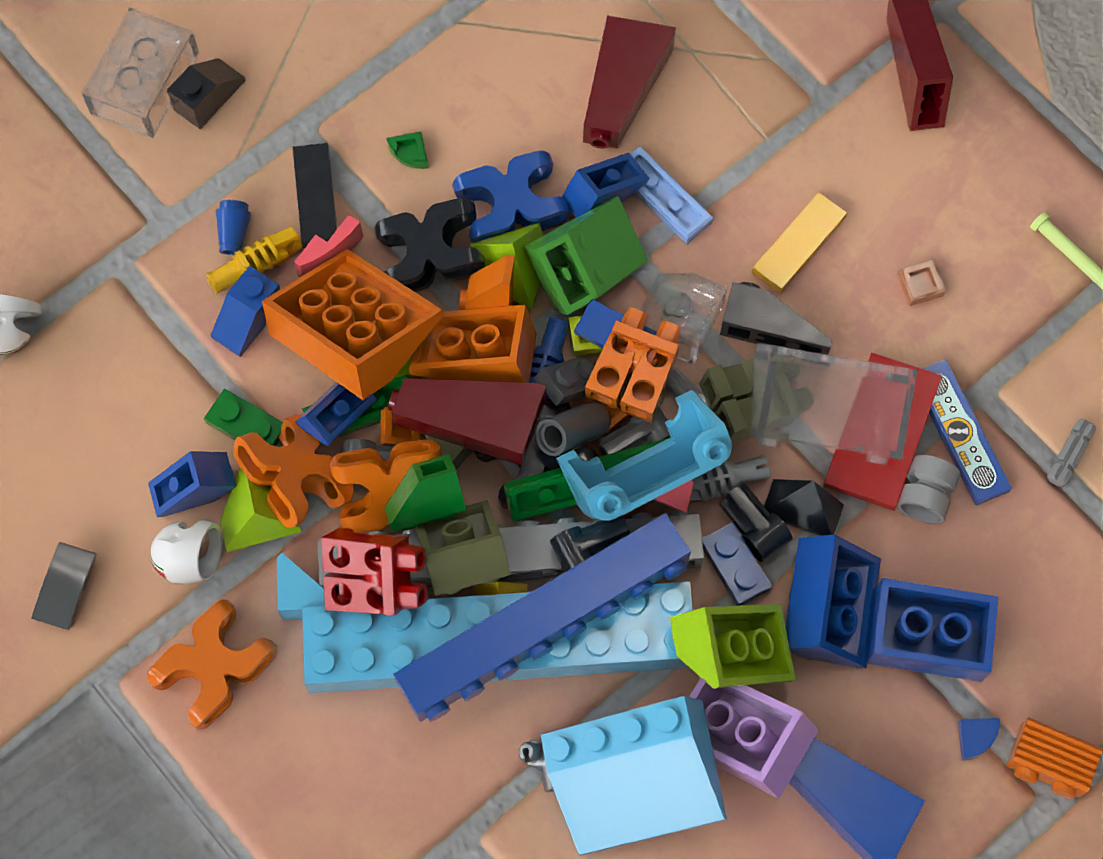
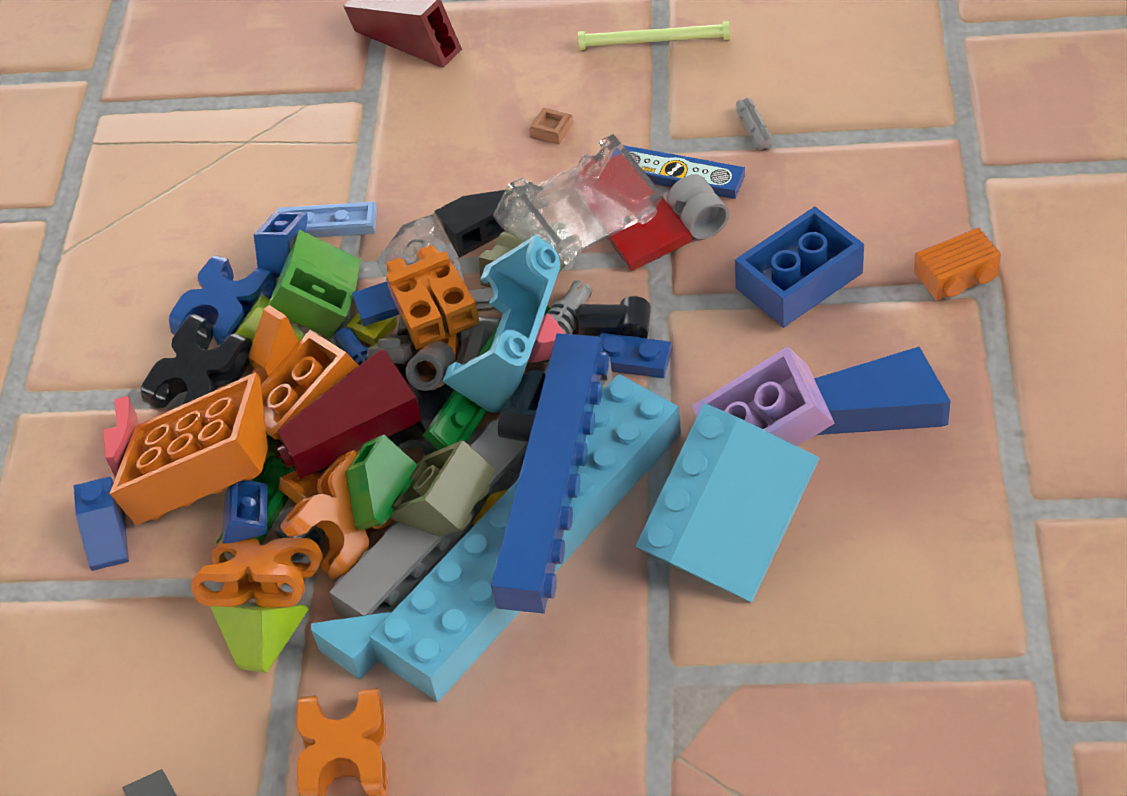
camera: 40 degrees left, 20 degrees down
blue slope [148,451,236,517] -> none
white helmet [150,520,223,584] -> none
green plate [203,389,283,446] -> none
yellow hinge [205,226,302,295] -> none
blue cone [215,200,251,255] -> none
black tile [292,143,337,248] -> none
red hips [321,527,427,616] -> none
green tile [387,131,429,169] -> none
flat silver arm [519,740,554,792] -> none
dark red slope [583,15,676,149] -> none
lime slope [670,604,796,688] -> none
yellow tile [752,192,847,293] -> none
black slope [764,479,844,536] -> none
blue slope [786,535,881,668] -> none
blue tile [958,718,1000,761] -> none

